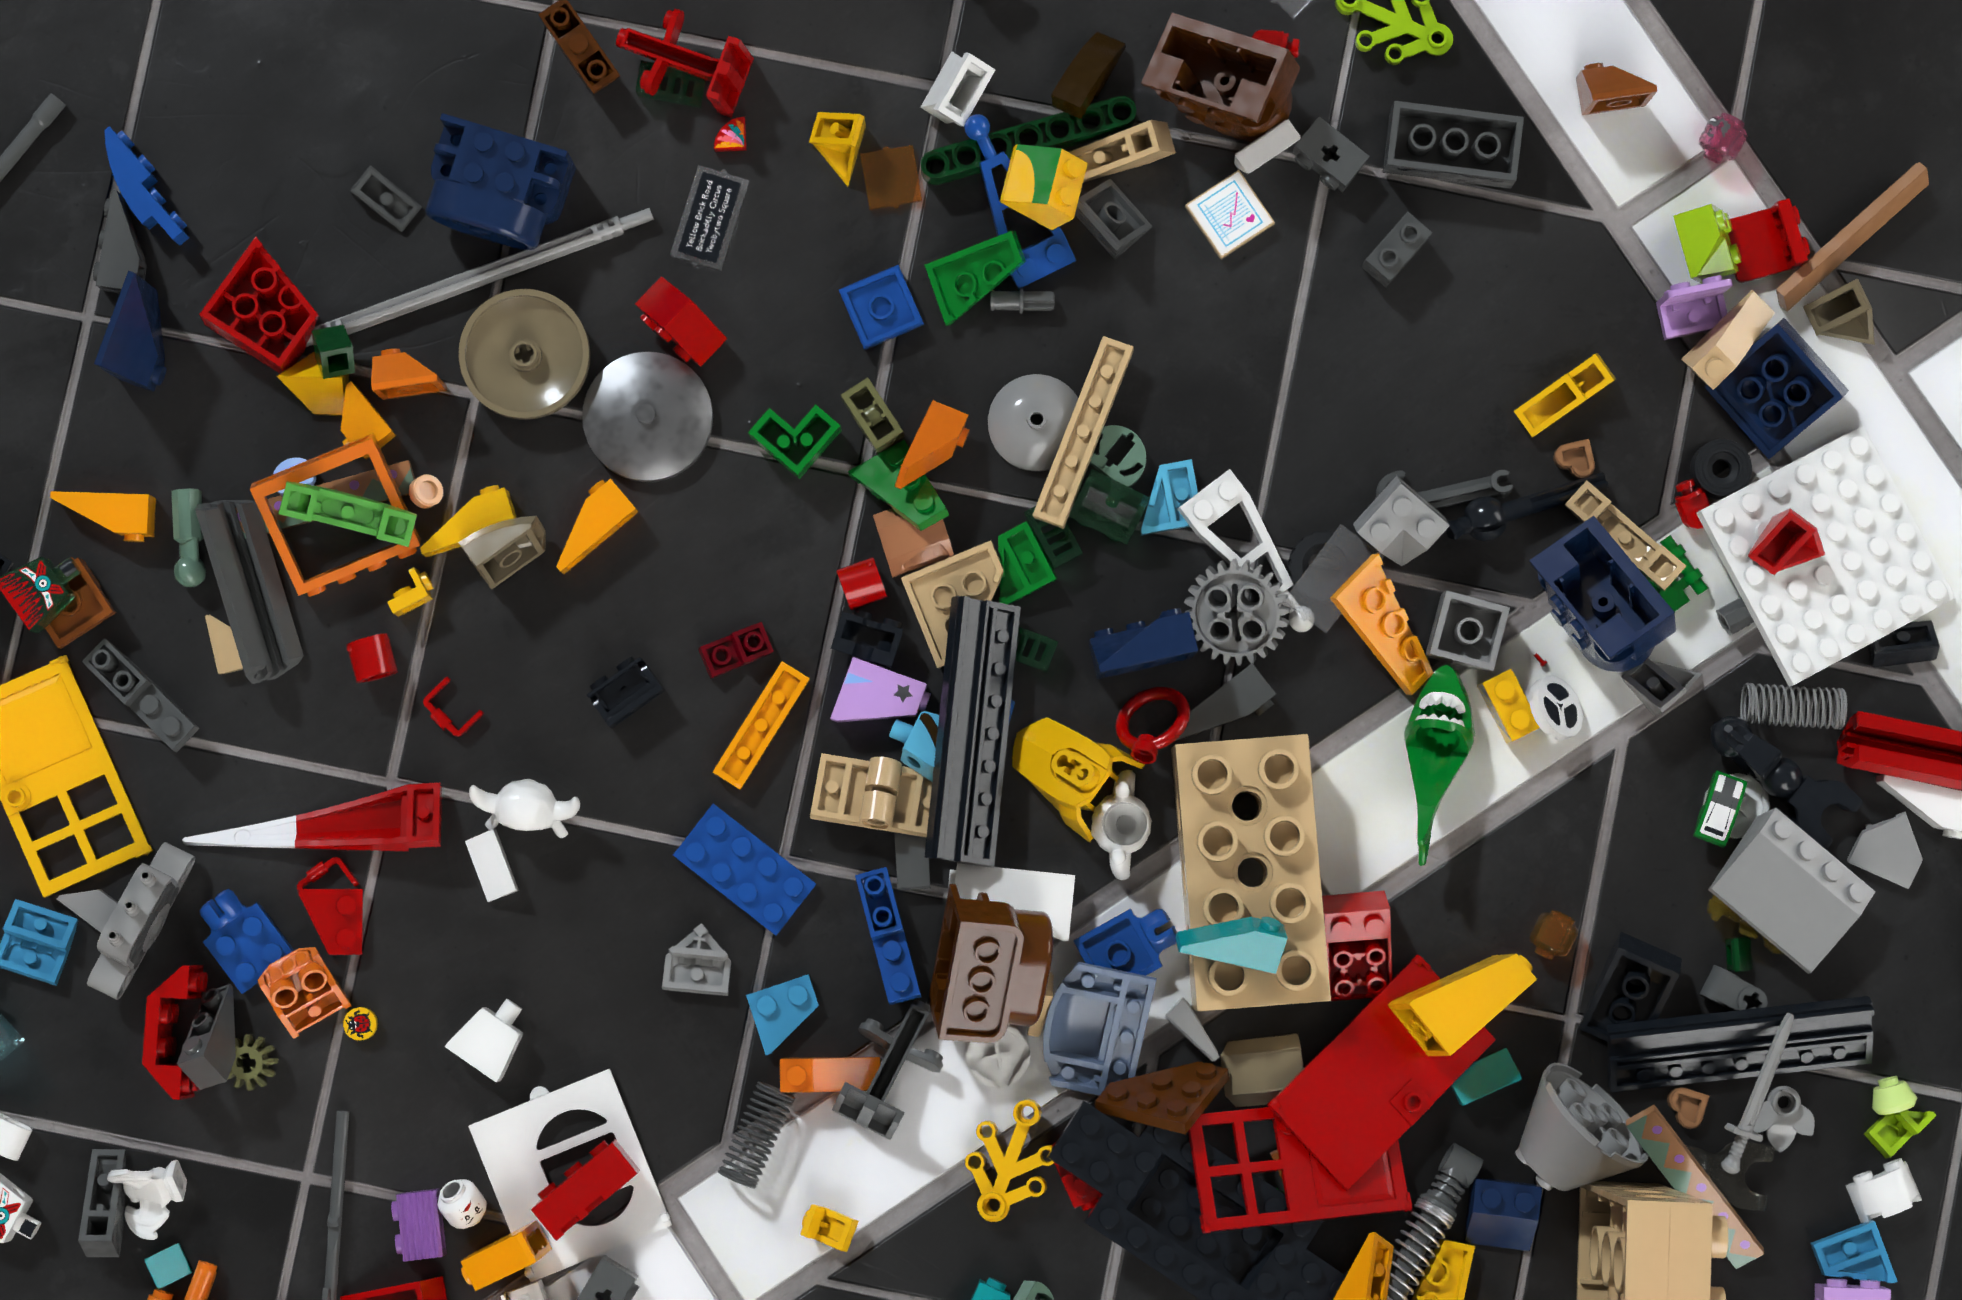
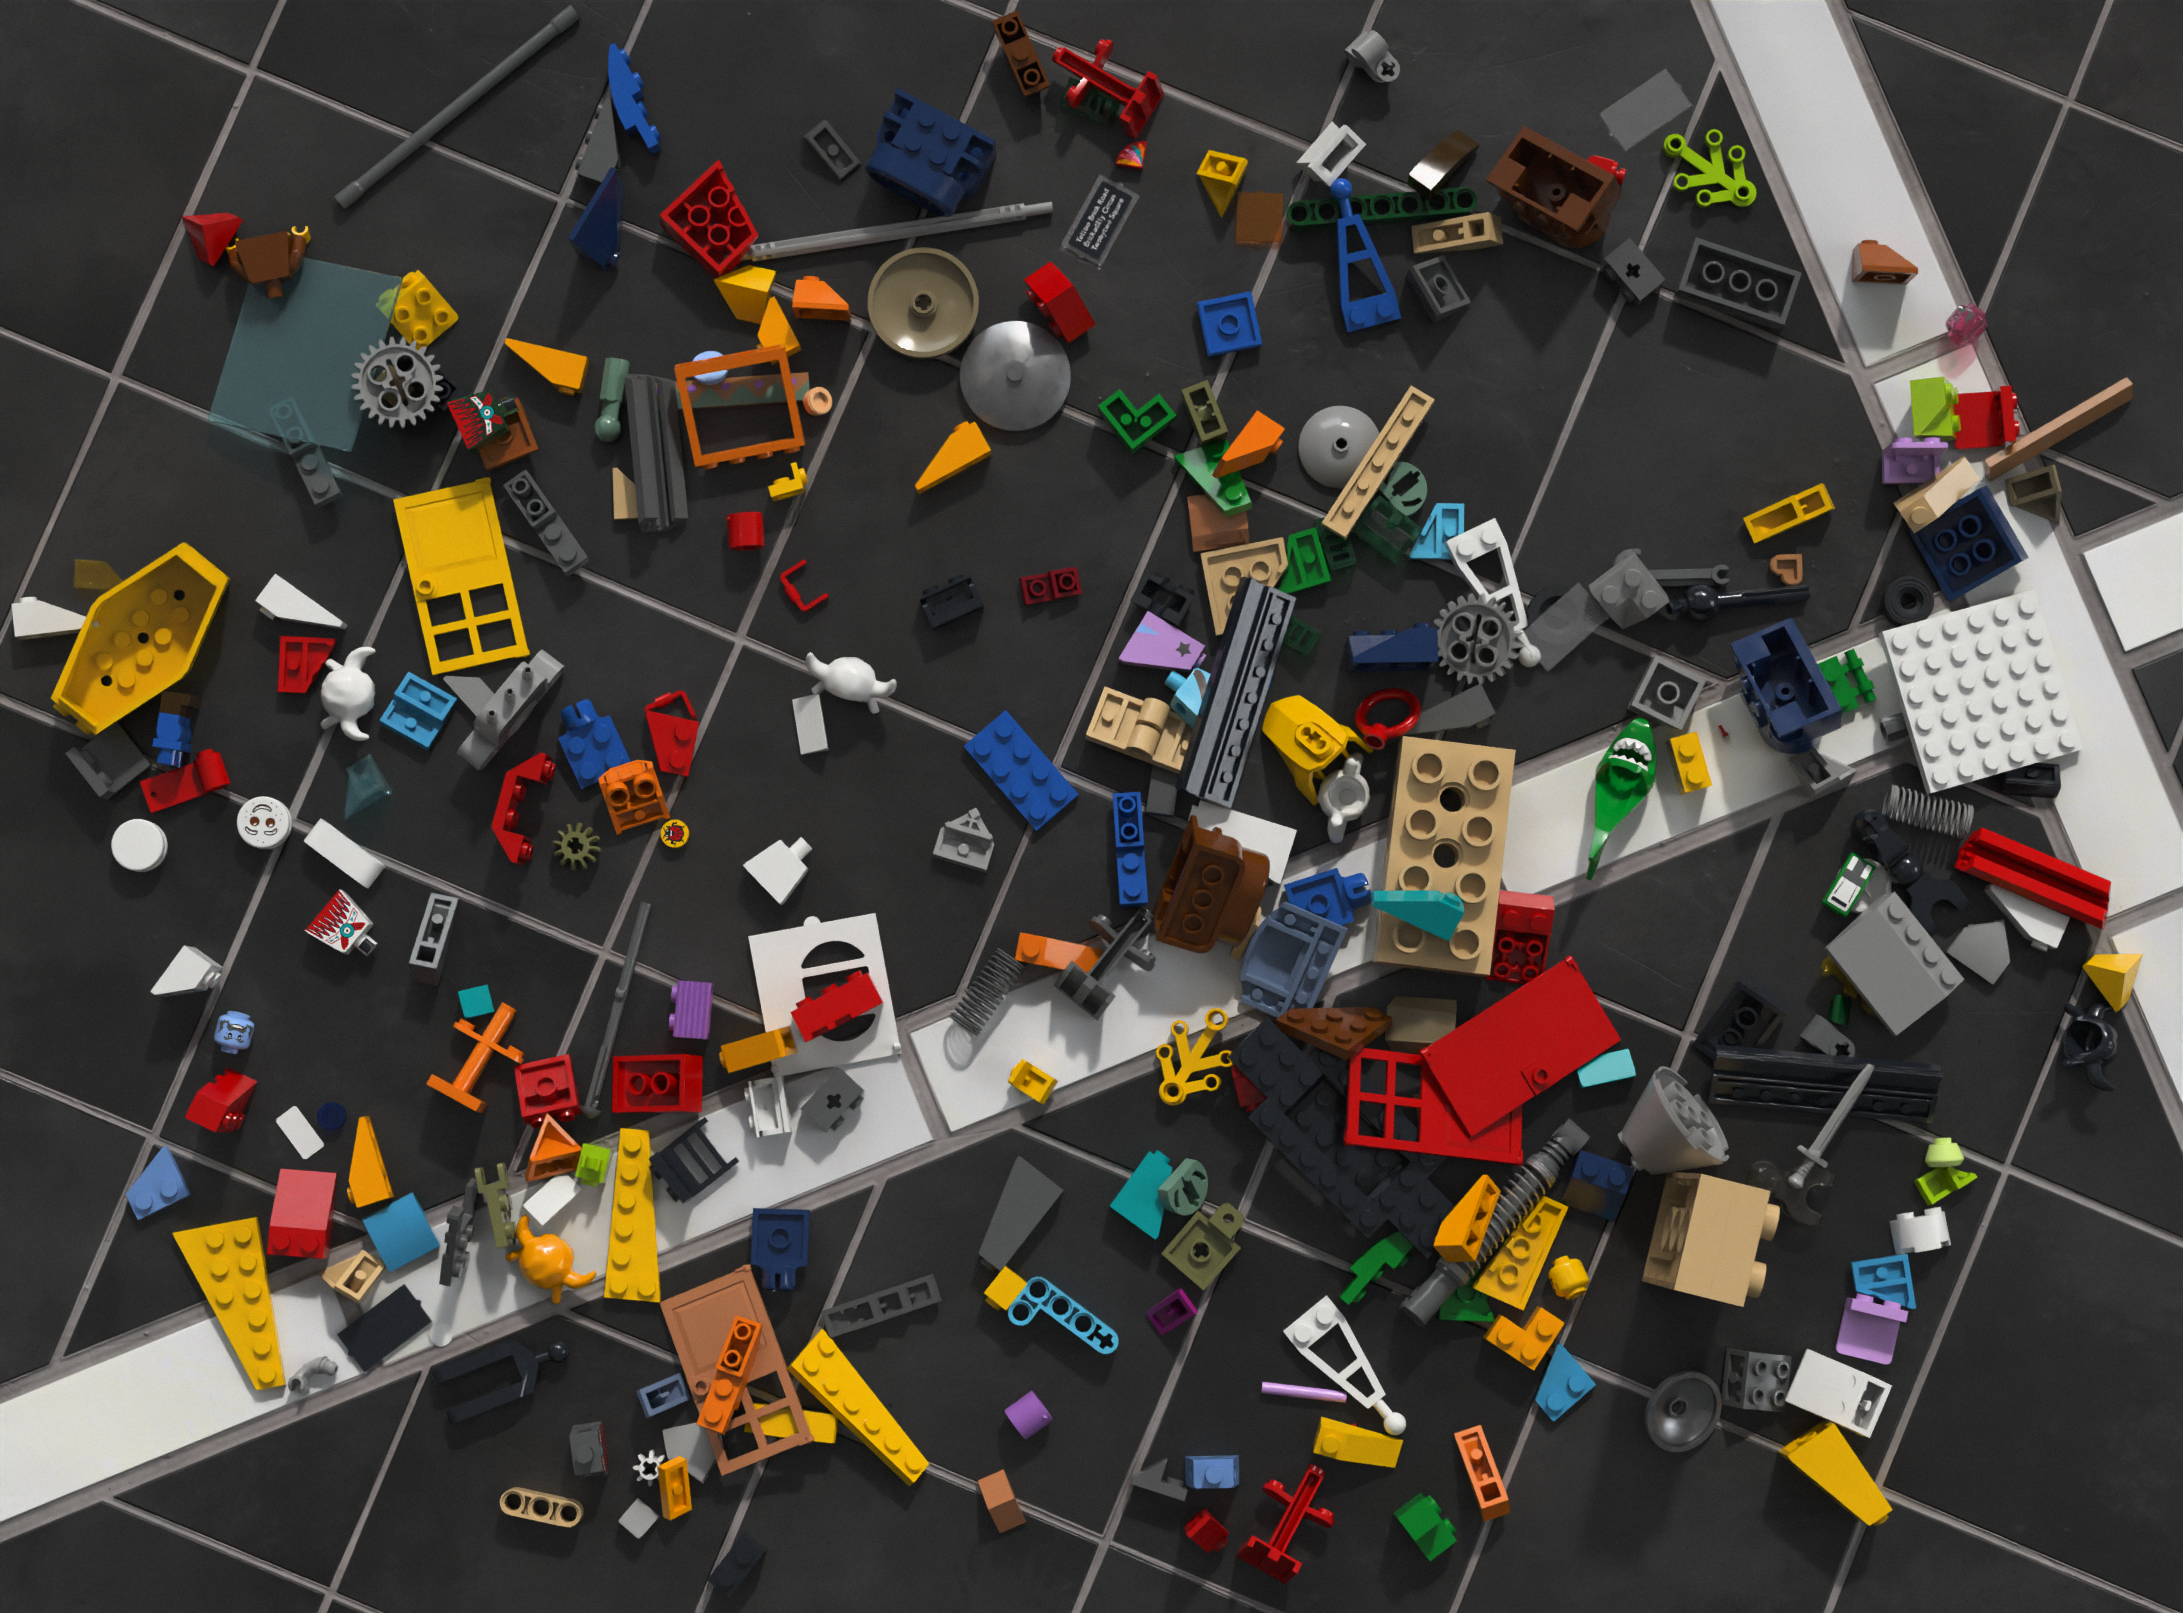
camera: 10 degrees right, 0 degrees up
white animal [107,1160,187,1240] -> none
dark grey slope [177,984,236,1090] -> none
red plate [182,782,442,852] -> none
bright green slope [278,481,417,547] -> none
dark green brick [312,325,356,379] -> none
yellow slope [420,485,517,557] -> none
white head [437,1179,487,1229] -> none
dark tan slope [458,516,546,590] -> none
light orange plate [713,661,810,790] -> none
dark azure wing [746,974,819,1055] -> none
red piece [836,557,887,610] -> none
green wing [925,231,1026,326] -> none
white tile [966,1025,1030,1088] -> none
dark grey axle [991,288,1055,314] -> none
yellow slope [1000,144,1088,230] -> none
light grey slope [1165,997,1219,1062] -> none
white tile [1185,170,1275,260] -> none
white slope [1234,119,1301,174] -> none
light orange wing [1330,554,1434,695] -> none
dark grey brick [1361,212,1433,288] -> none
yellow slope [1388,953,1537,1056] -> none
clear orange head [1529,909,1578,960] -> none
white tile [1530,675,1583,741] -> none
tan slope [1565,480,1686,591] -> none
medium nougat tile [1626,1105,1764,1269] -> none
medium nougat tile [1667,1087,1710,1129] -> none
red arm [1675,479,1711,529] -> none
red slope [1748,508,1825,576] -> none
light grey plate [1754,1086,1815,1152] -> none

